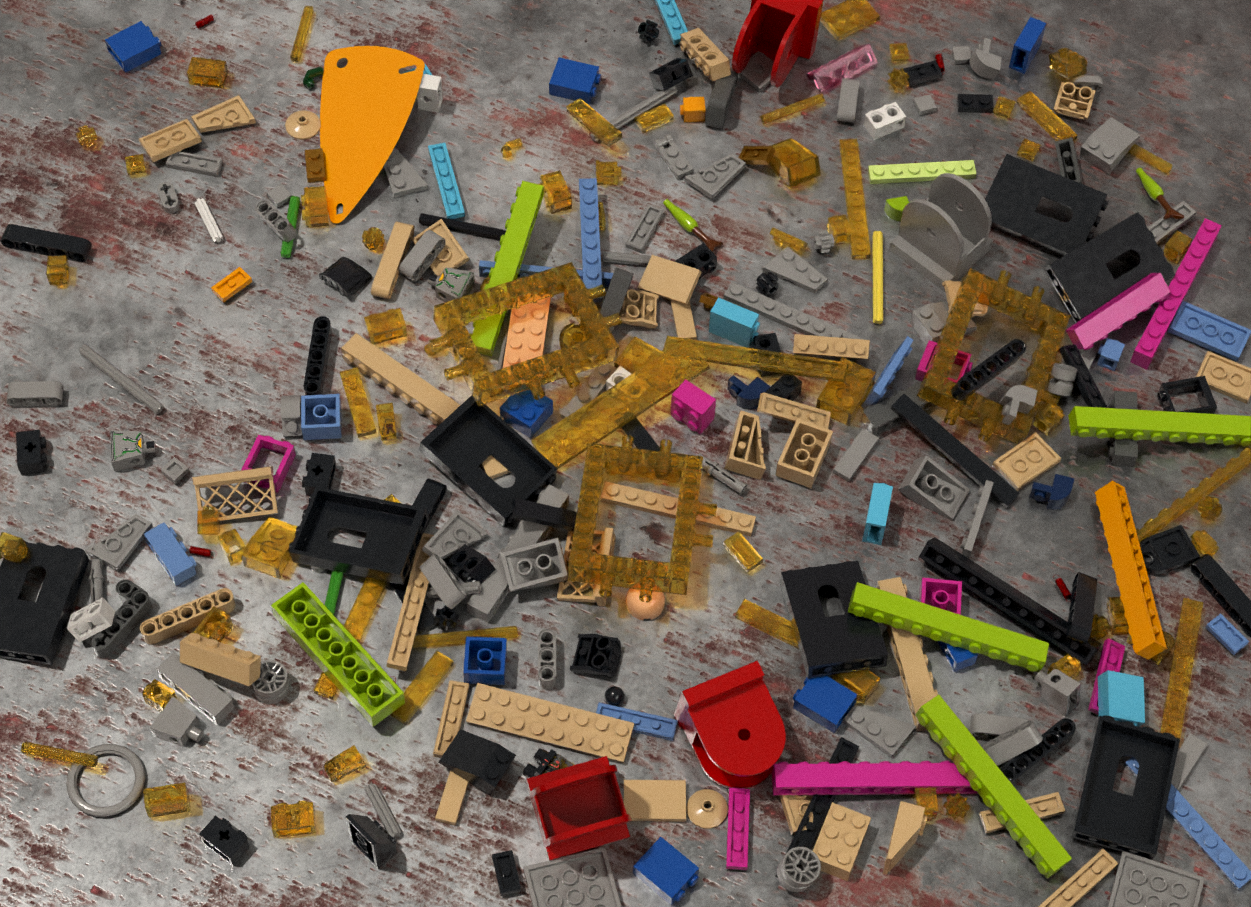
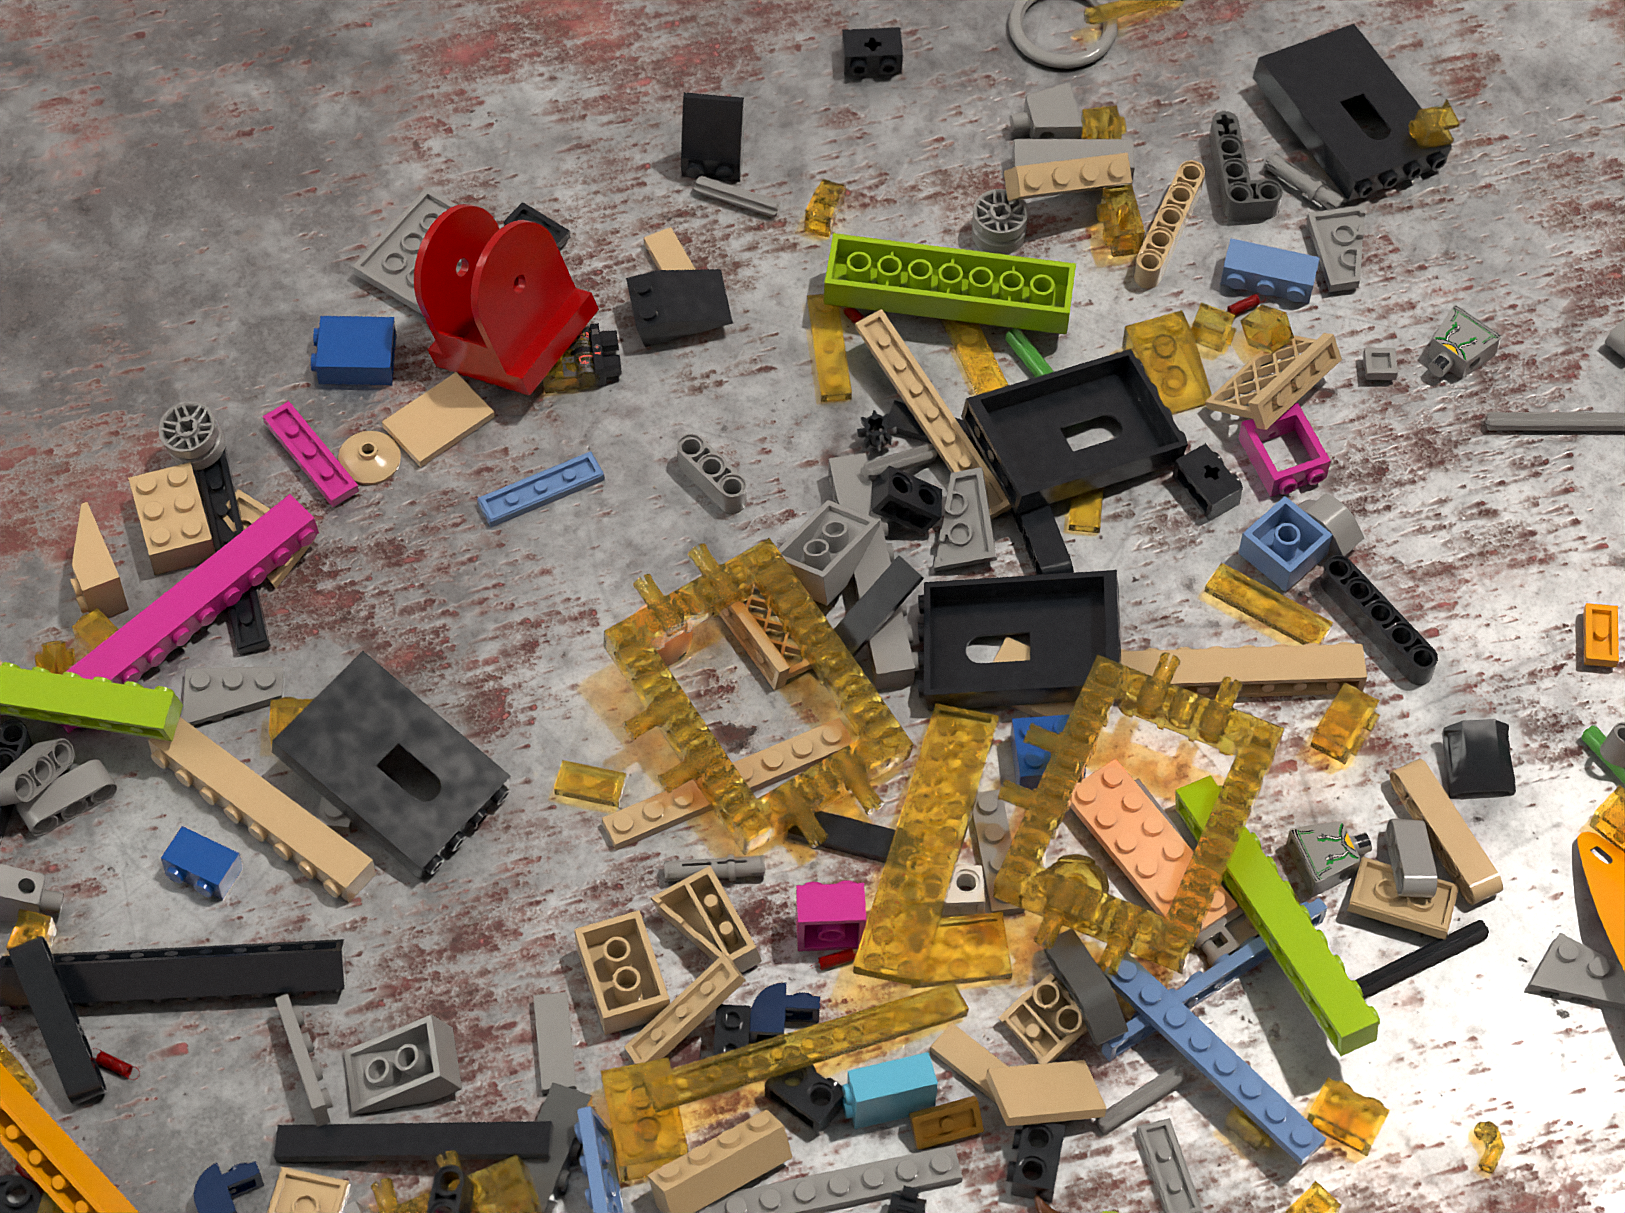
camera: 140 degrees right, 0 degrees up
black brick [16,430,47,475] -> none
white brick [67,598,115,642] -> none
clear yellow brick [143,782,191,818] -> none
clear yellow brick [271,801,316,838] -> none
clear yellow gear [361,227,385,250] -> none
clear yellow leg [376,403,397,441] -> none
clear yellow axle [412,626,518,648] -> none
light grey beam [420,553,467,609] -> none
medium azure plate [428,143,465,219] -> none
tan tile [433,680,470,758] -> none
blue brick [463,636,507,685] -> none
tan plate [466,683,634,764] -> none
black slope [570,634,621,677] -> none
black piece [604,686,625,707] -> none
red piece [674,660,786,789] -> none
clear yellow plate [735,599,799,649] -> none
blue brick [793,676,858,733] -> none
lime brick [848,582,1049,672] -> none
medium azure brick [862,483,893,545] -> none
dark pink brick [919,577,962,615] -> none
clear yellow gear [1090,614,1110,640] -> none

